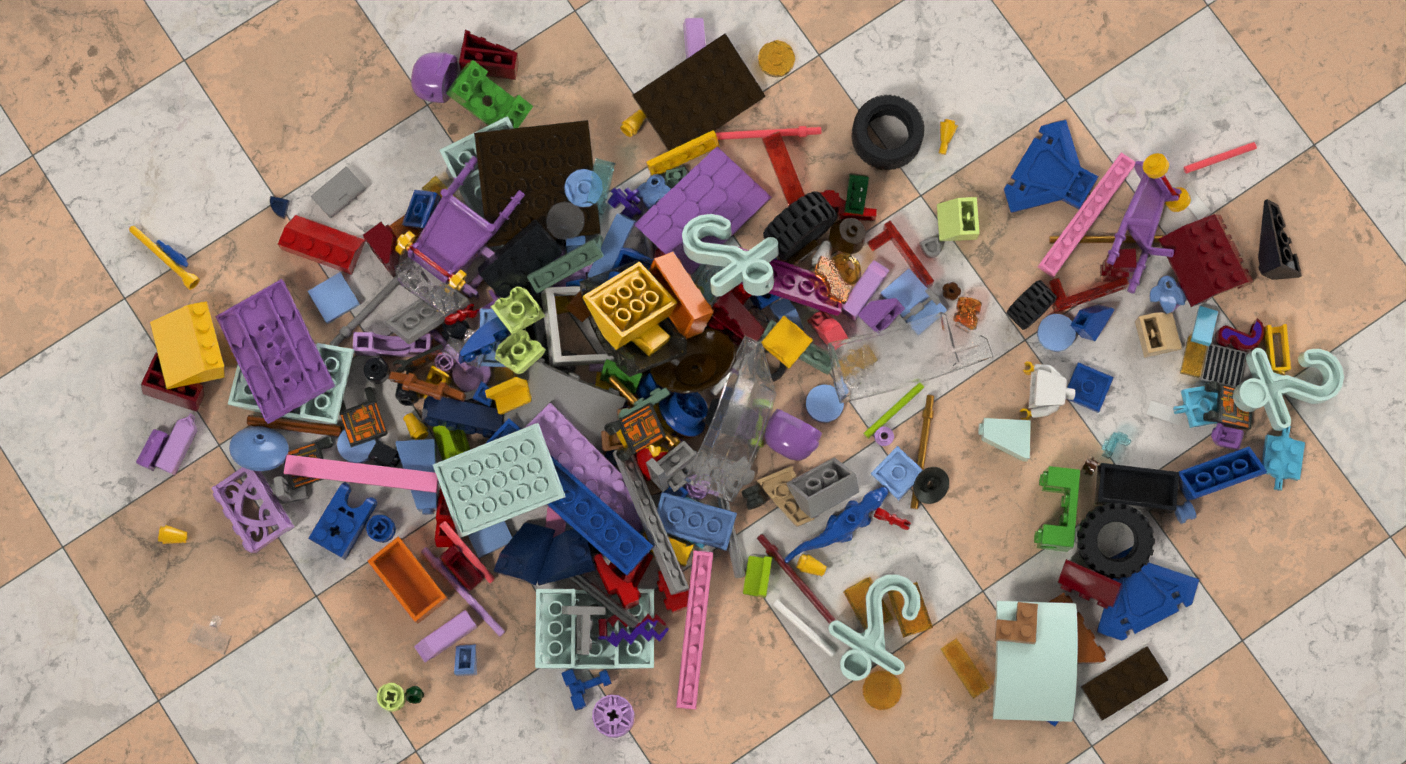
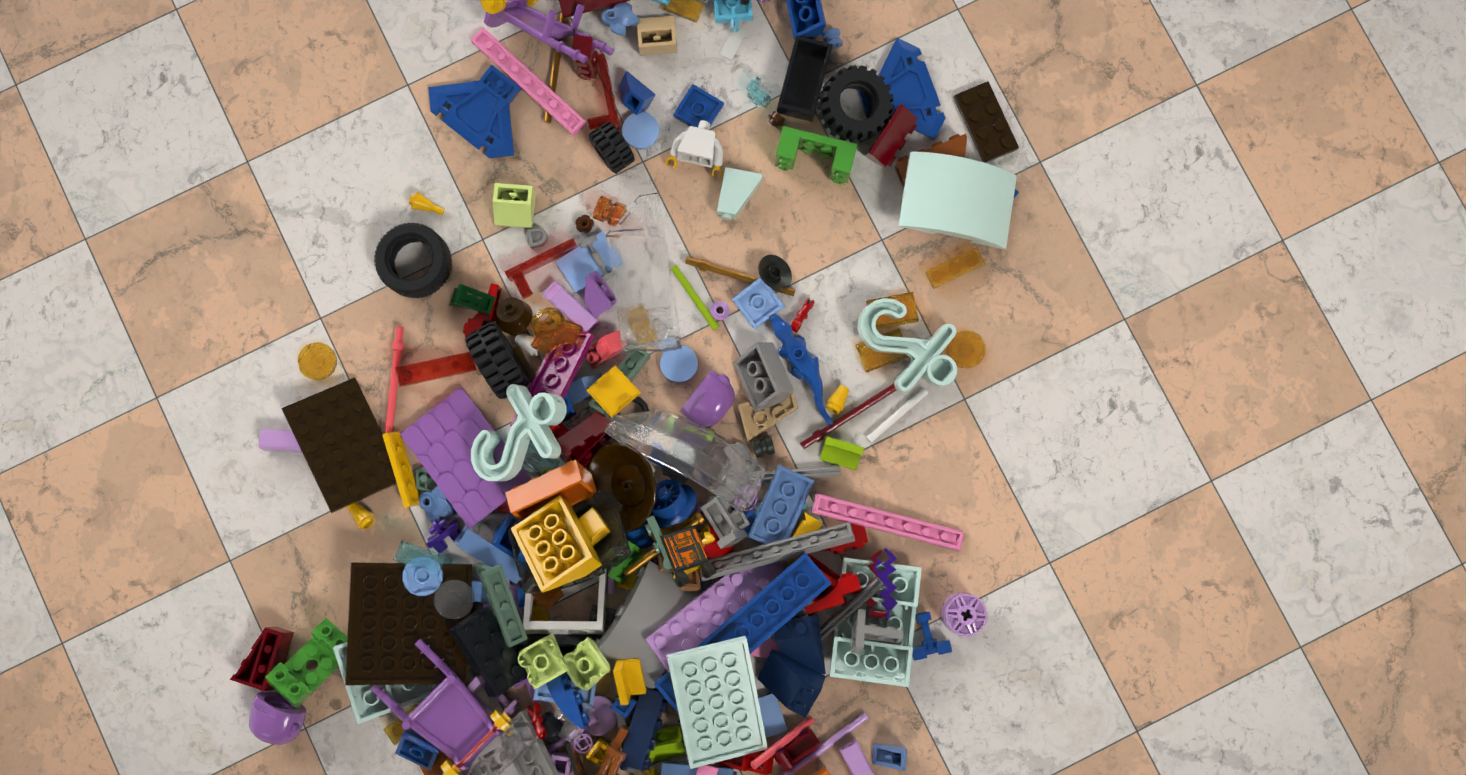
camera: 80 degrees left, 5 degrees up
medium nougat plate [995,602,1038,645] -> none

